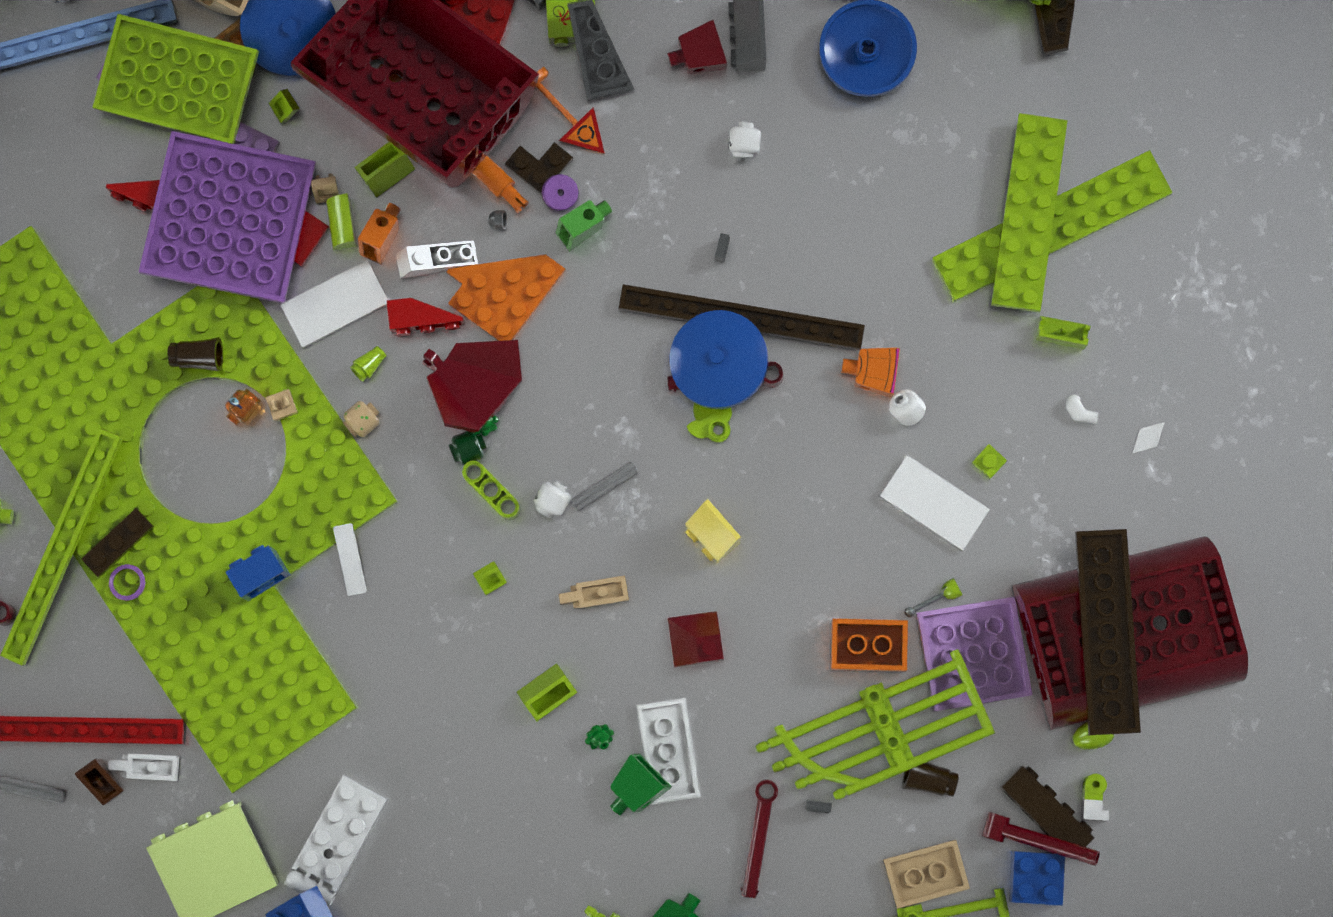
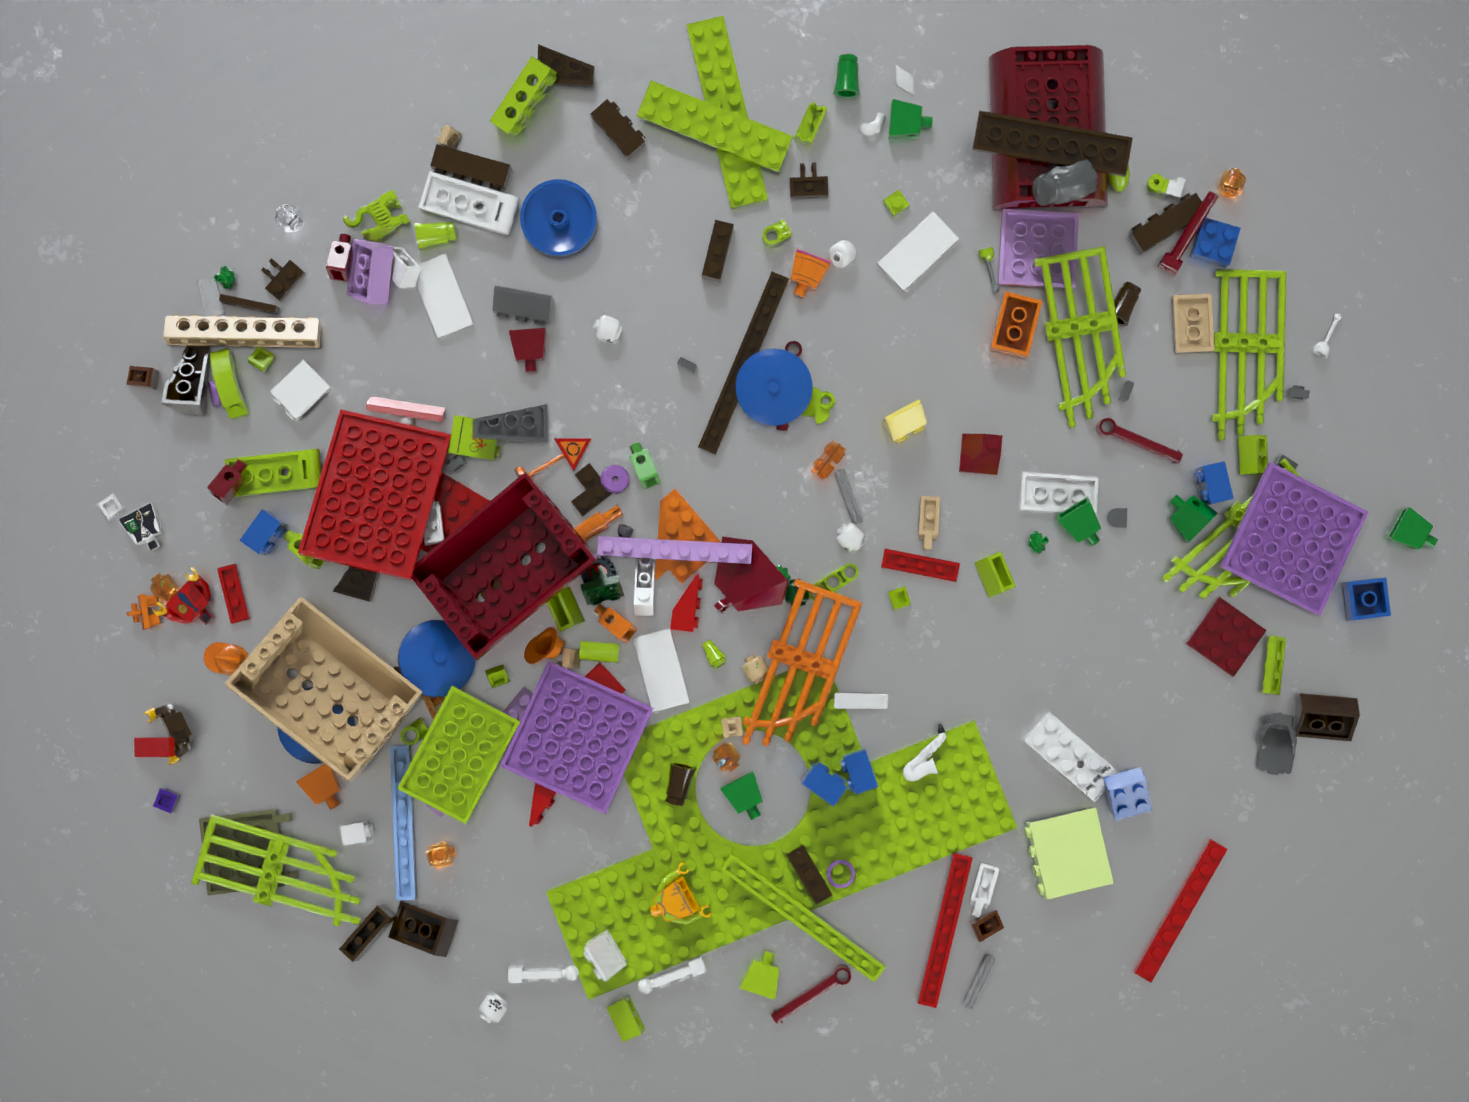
camera: 80 degrees left, 5 degrees up
none -> lime piece [400,717,429,745]
none -> clear orange head [426,841,456,869]
none -> orange piece [524,627,566,664]
none -> dark green plate [580,556,624,605]
none -> dark brown brick [590,99,646,160]
none -> lavender plate [597,536,752,564]
none -> torso [650,863,712,925]
none -> dark brown brick [702,220,734,283]
none -> green torso [720,771,763,820]
none -> orange piece [742,579,863,747]
none -> lime piece [762,219,792,247]
none -> dark brown hinge [789,162,829,198]
none -> blue brick [800,761,847,806]
none -> clear orange hinge [810,441,846,480]
none -> green plant [833,54,860,98]
none -> red tile [881,549,960,582]
none -> green torso [888,99,933,139]
none -> white piece [903,723,946,781]
none -> dark grey hair [1032,160,1098,206]
none -> dark grey tile [1107,508,1127,528]
none -> clear orange head [1219,168,1246,198]

